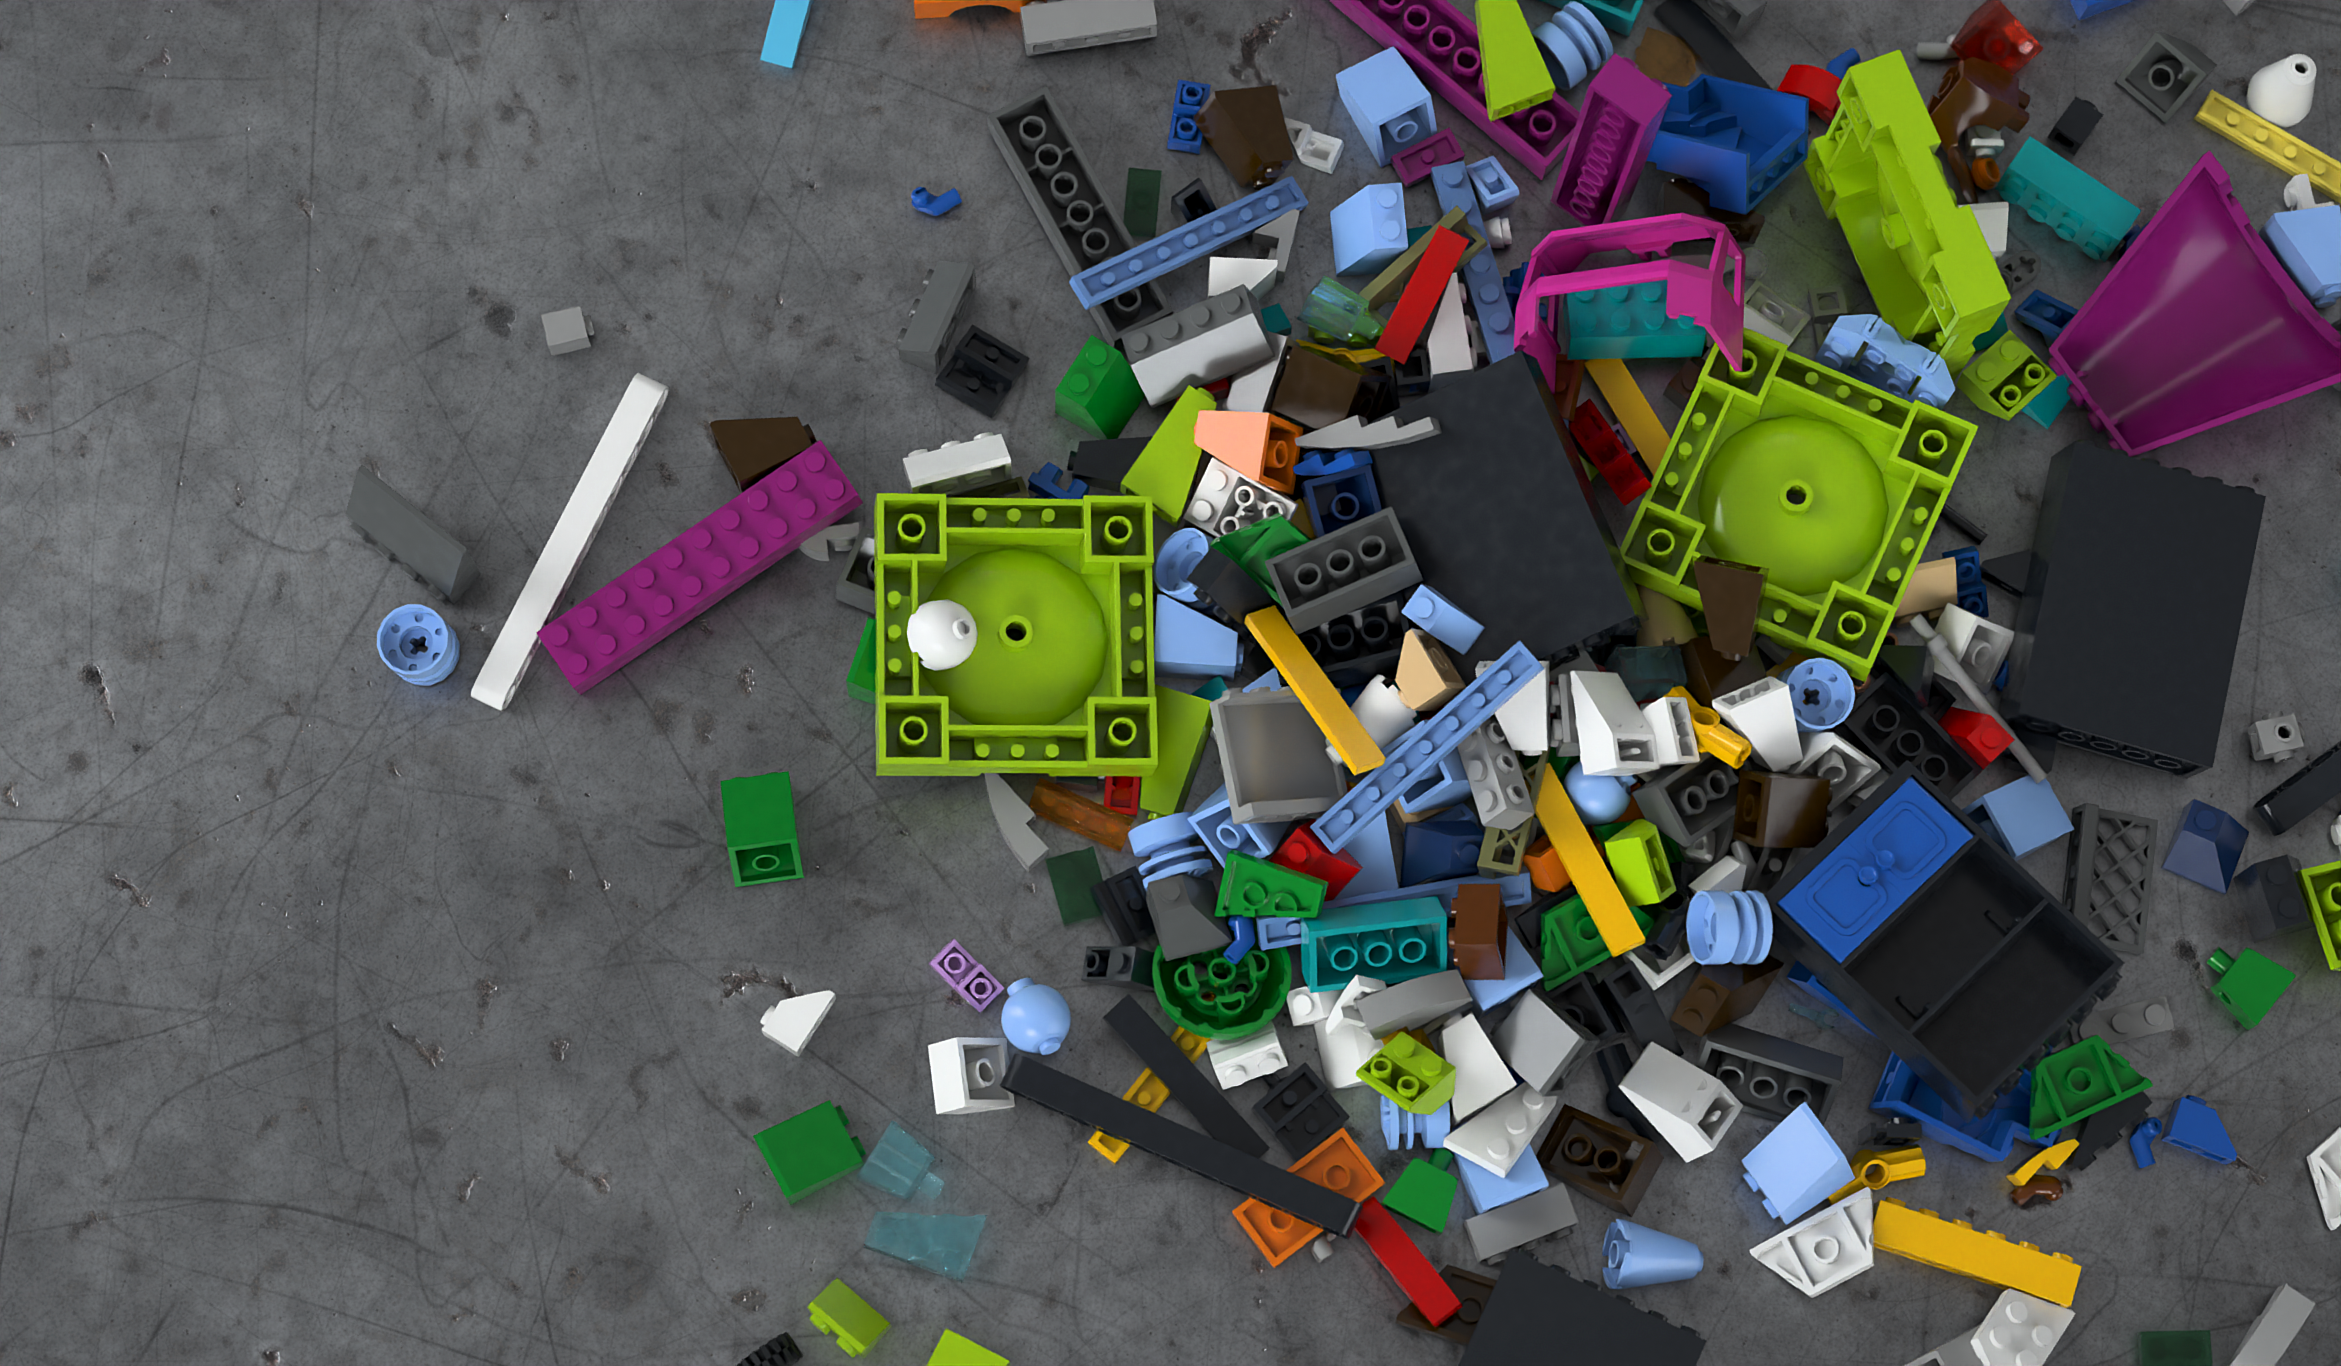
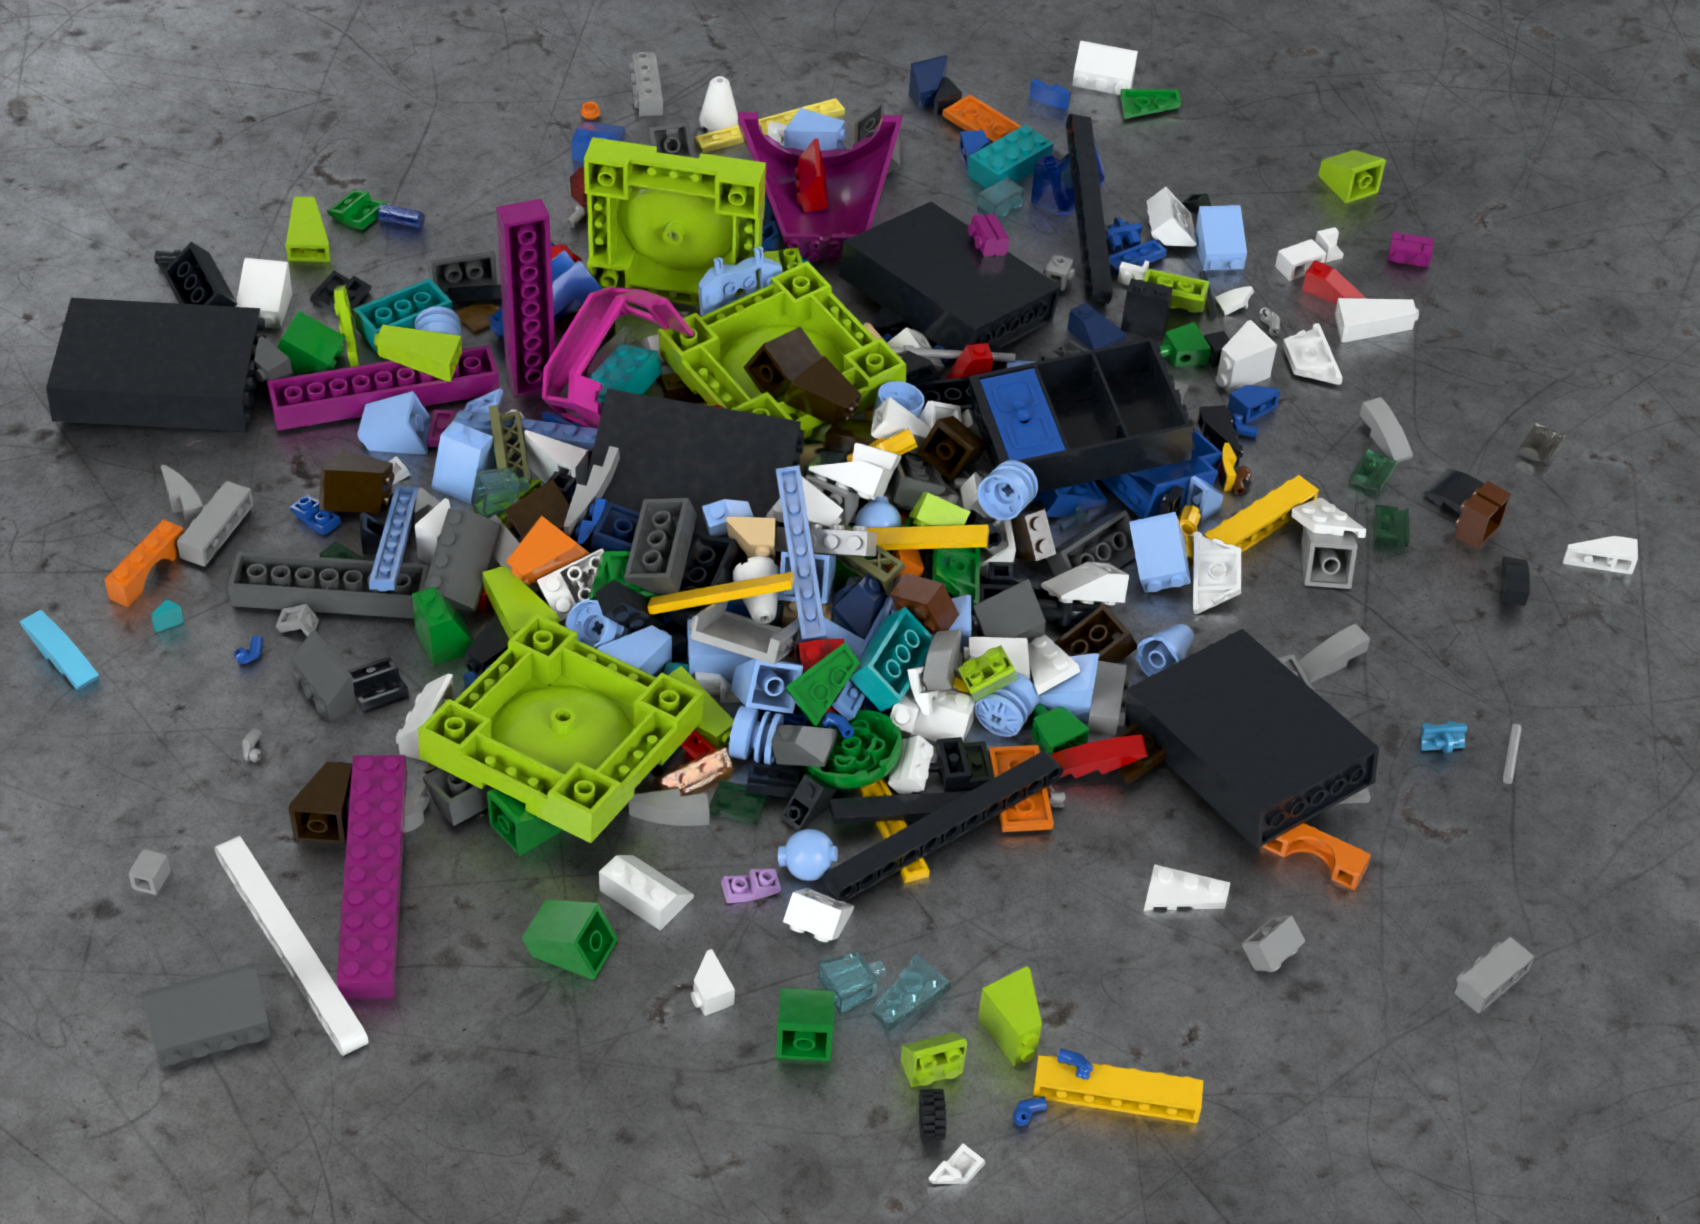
camera: 55 degrees left, 30 degrees down
light blue wheel [377,604,460,686] -> none
white cylinder [907,600,978,671] -> none
red slope [1374,224,1470,365] -> none
green wing [2029,1035,2153,1140] -> none
none -> teal slope [151,599,184,632]
none -> light grey arm [242,728,262,762]
none -> light grey bracket [276,604,319,637]
none -> white slope [599,855,694,931]
none -> dark brown slope [743,327,822,399]
none -> red slope [795,138,828,213]
none -> magenta brick [968,214,1010,257]
none -> light blue slope [1186,476,1223,523]
none -> black brick [1204,331,1230,367]
none -> white slope [1216,320,1277,394]

